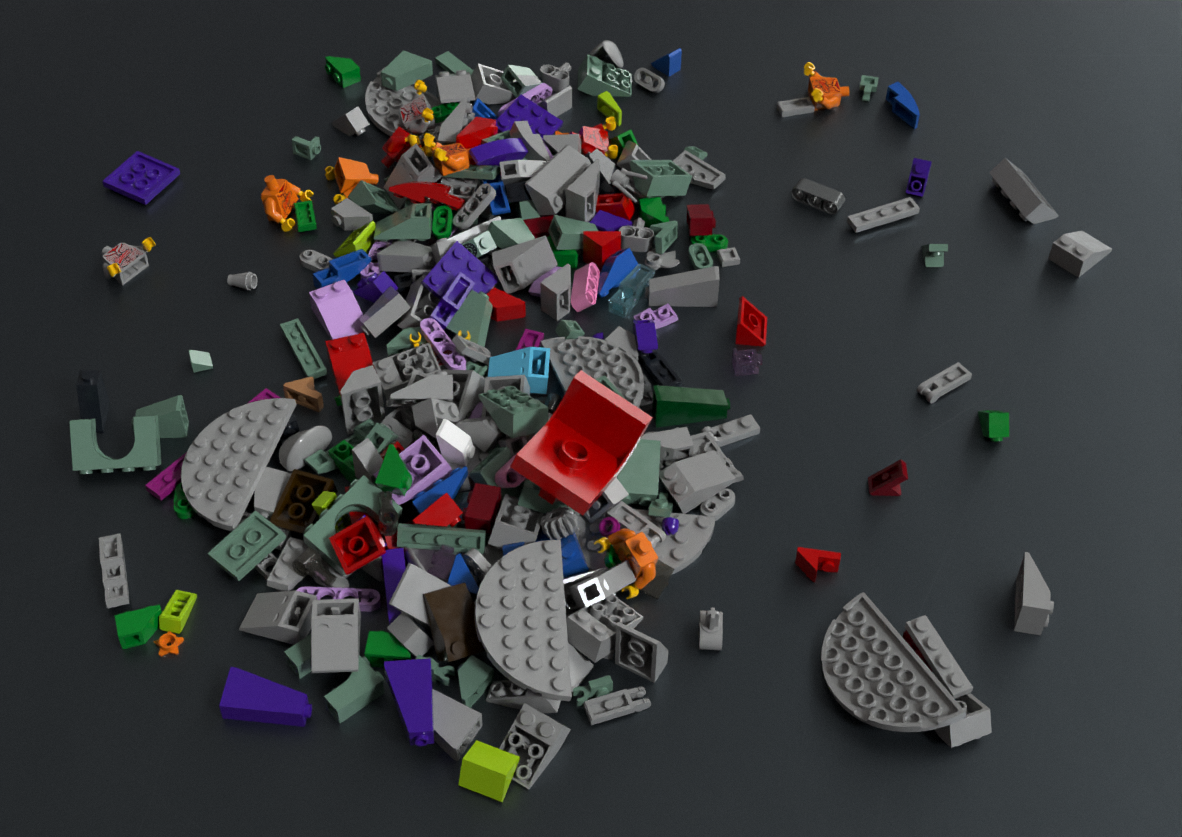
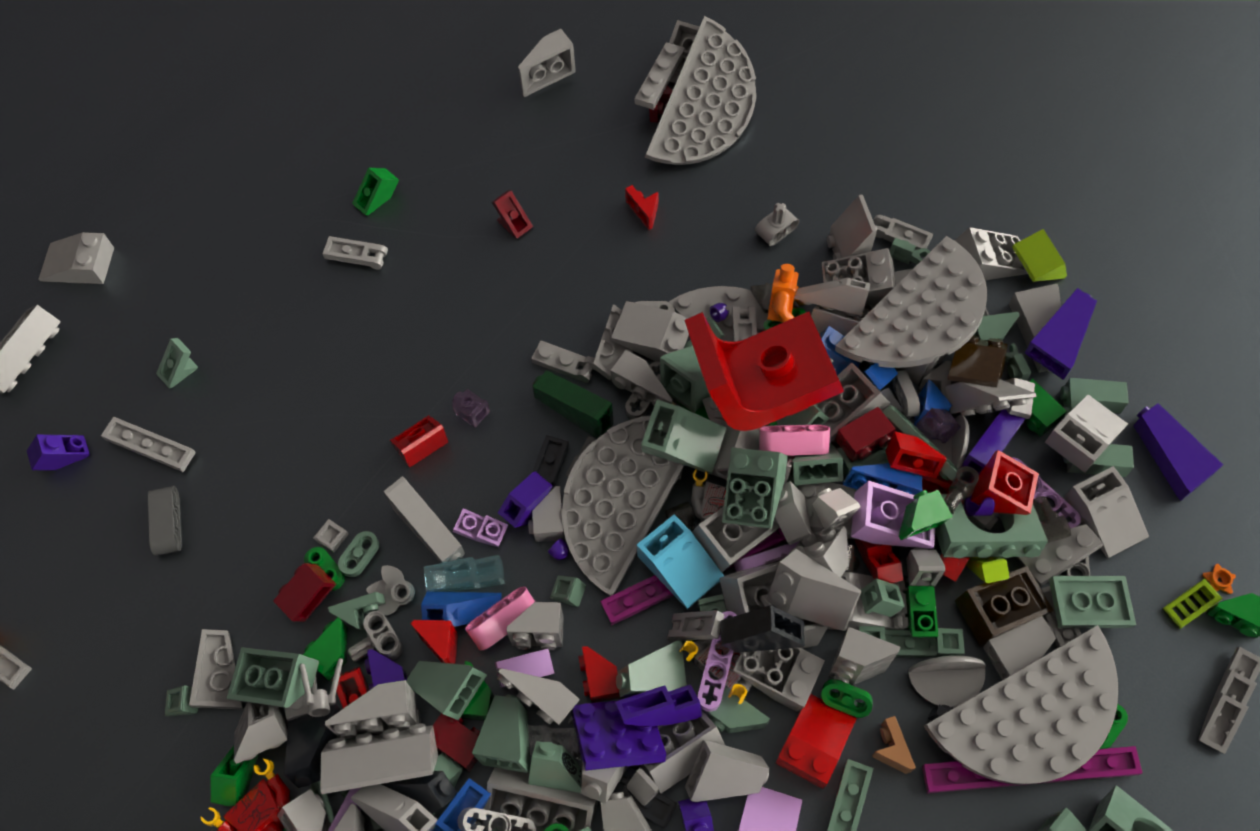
camera: 130 degrees left, 15 degrees up
none -> black slope [721,605,805,653]

